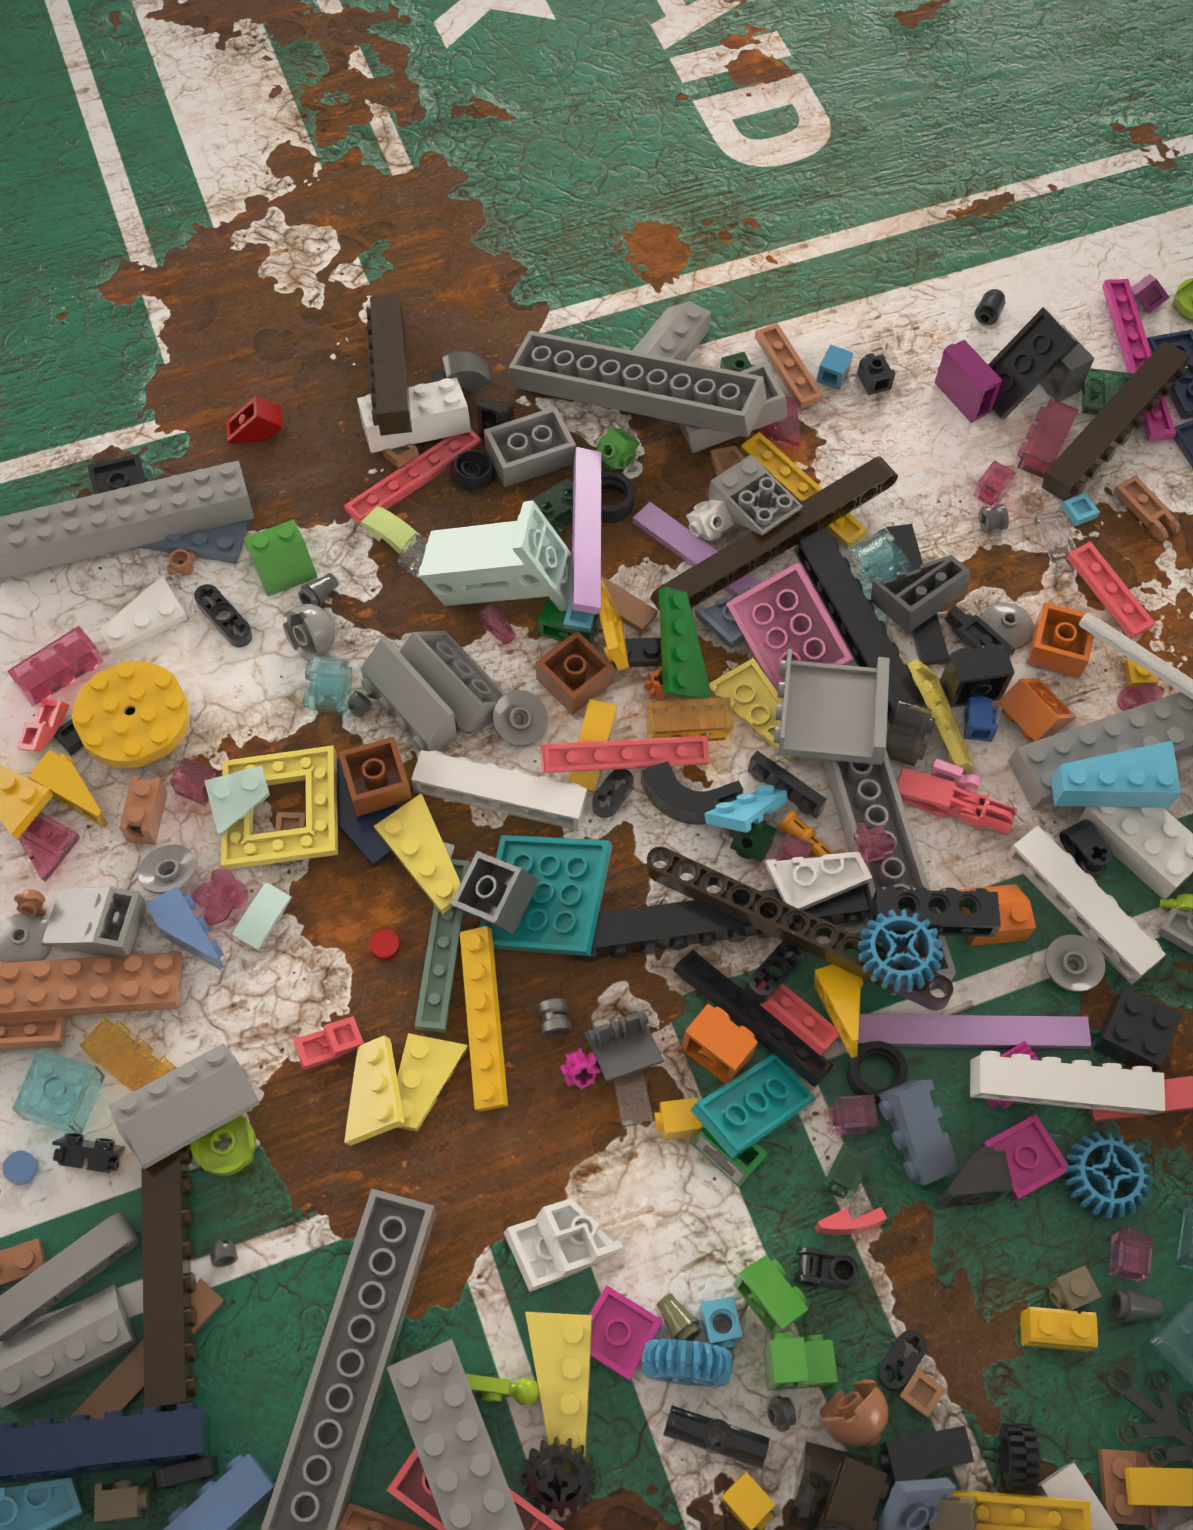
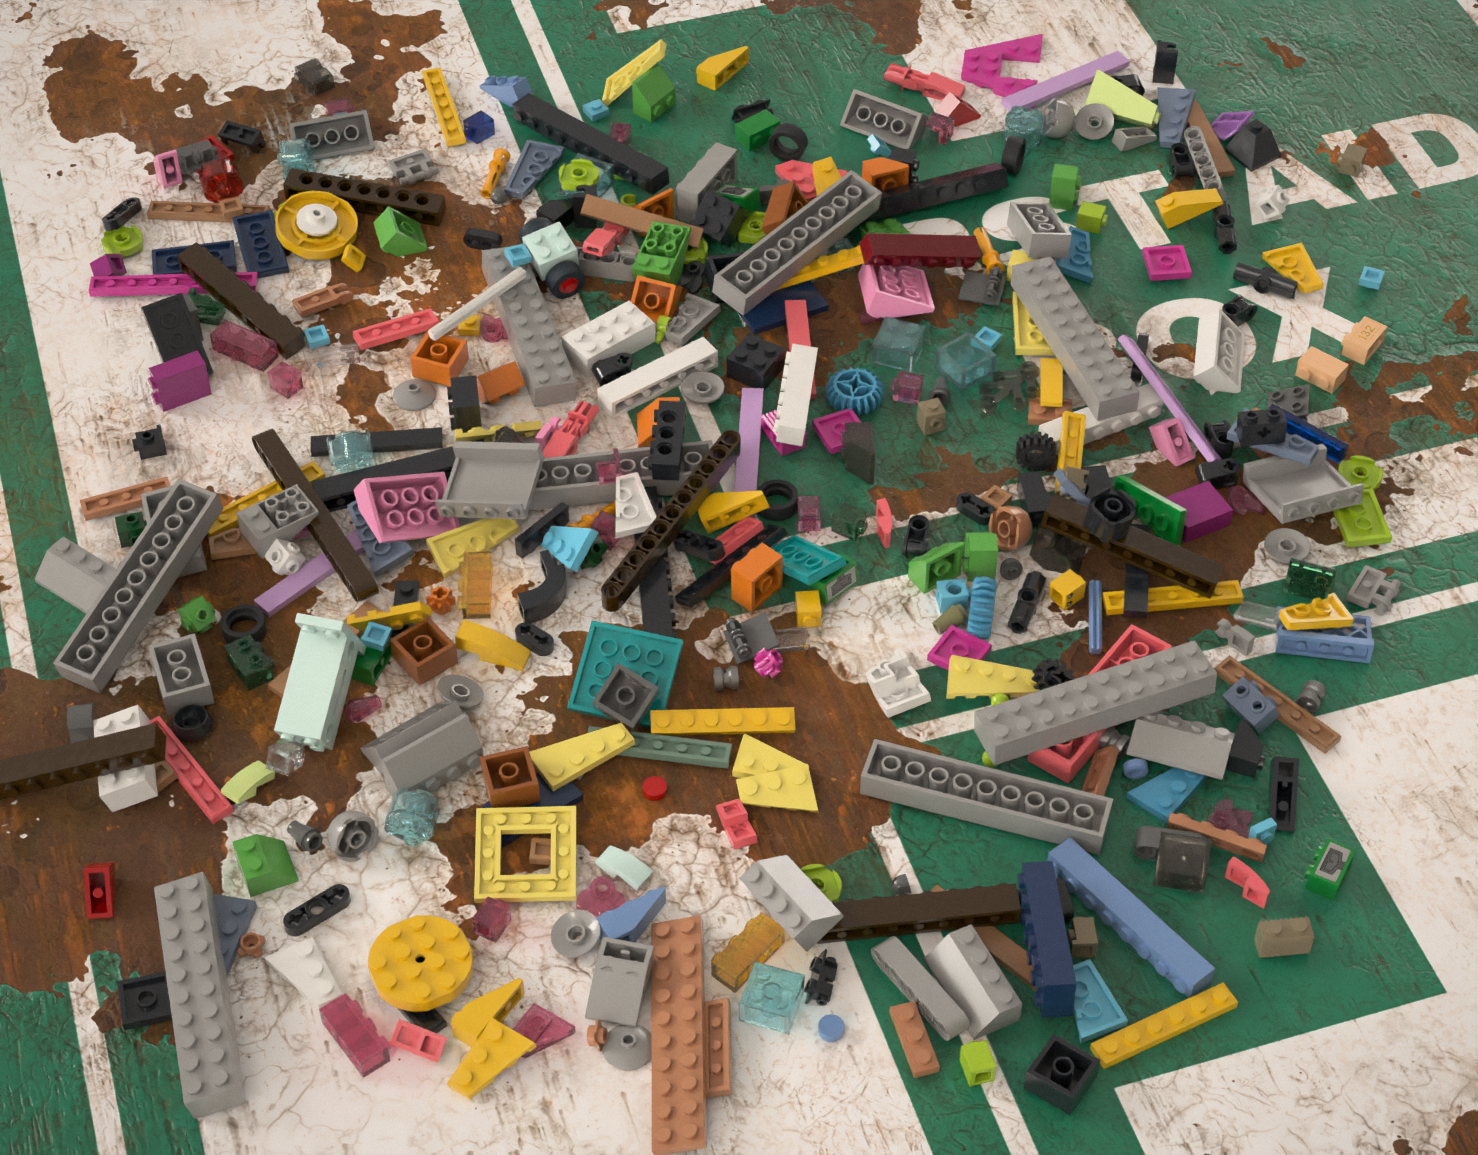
camera: 85 degrees left, 15 degrees down
nougat brick [119,776,168,845] -> none
light aqua wing [205,766,270,836] -> none
white brick [411,750,587,831] -> none
black slope [476,398,514,439] -> none
coral tile [540,736,709,774] -> none
lavender tile [571,447,601,614] -> none
green wing [659,587,713,704] -> none
dark azure brick [816,344,854,390] -> none
dark azure gear [858,909,944,993] -> none
dark grey wedge [871,555,971,633] -> none
sand blue wedge [879,1080,959,1185] -> none
black hinge [945,605,1015,657] -> none
blue brick [964,696,998,742] -> none
black brick [975,289,1006,325] -> none
dark grey wheel [979,504,1009,533] -> none
yellow brick [1020,1307,1098,1352] -> none
medium azure wedge [1051,741,1181,808] -> none

